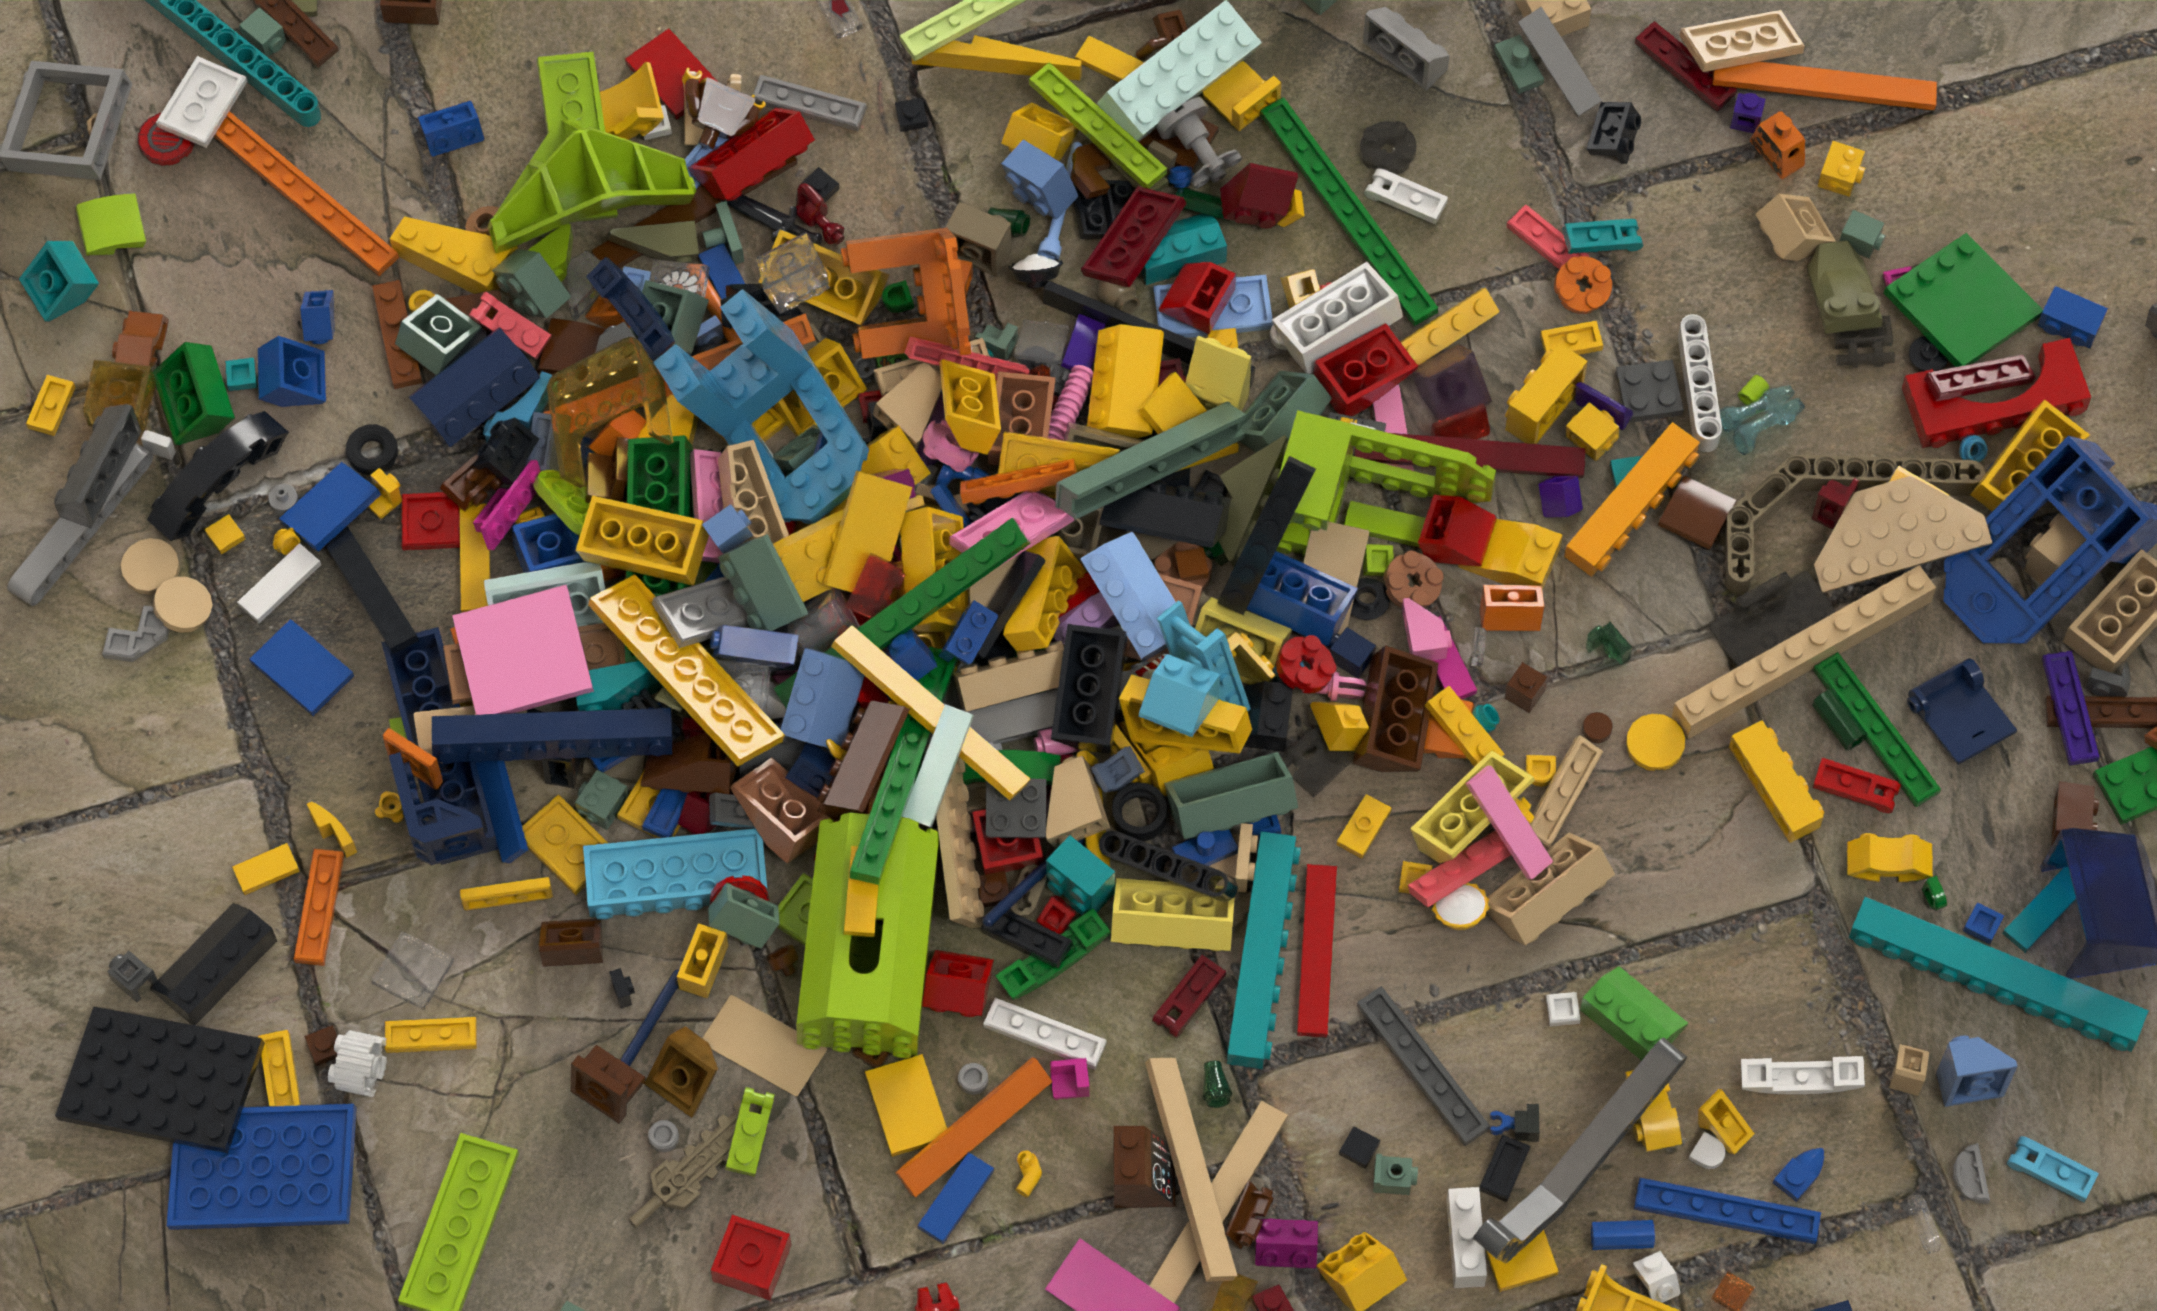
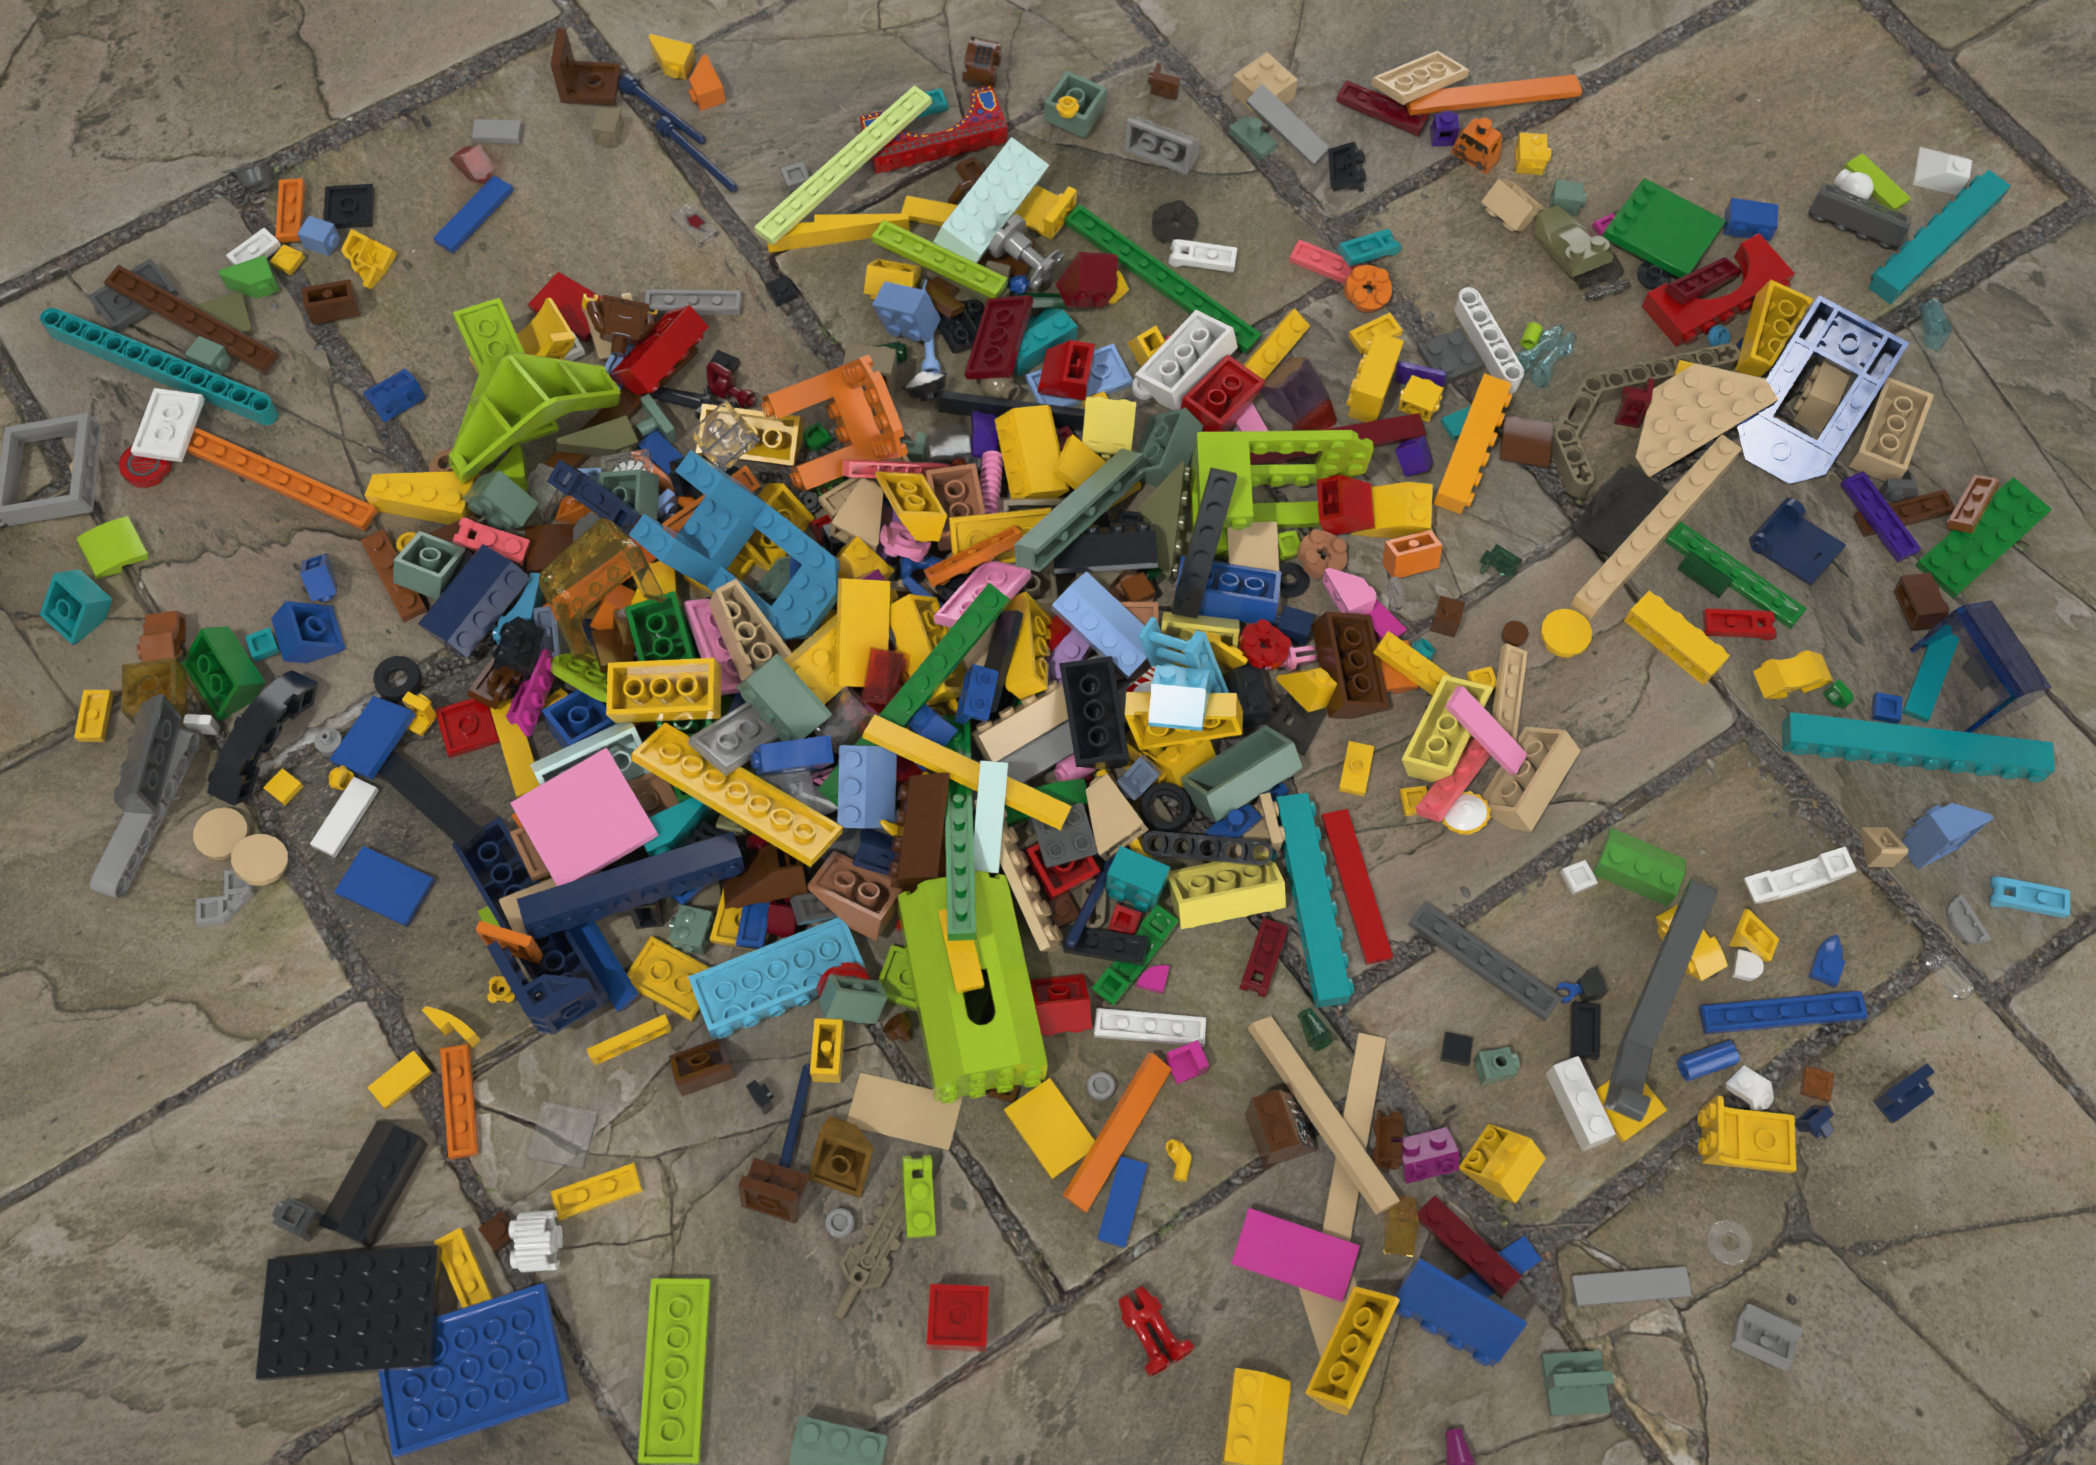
camera: 20 degrees left, 0 degrees up
medium blue brick [702,504,753,554] -> none
none -> dark pink tile [1136,965,1170,994]

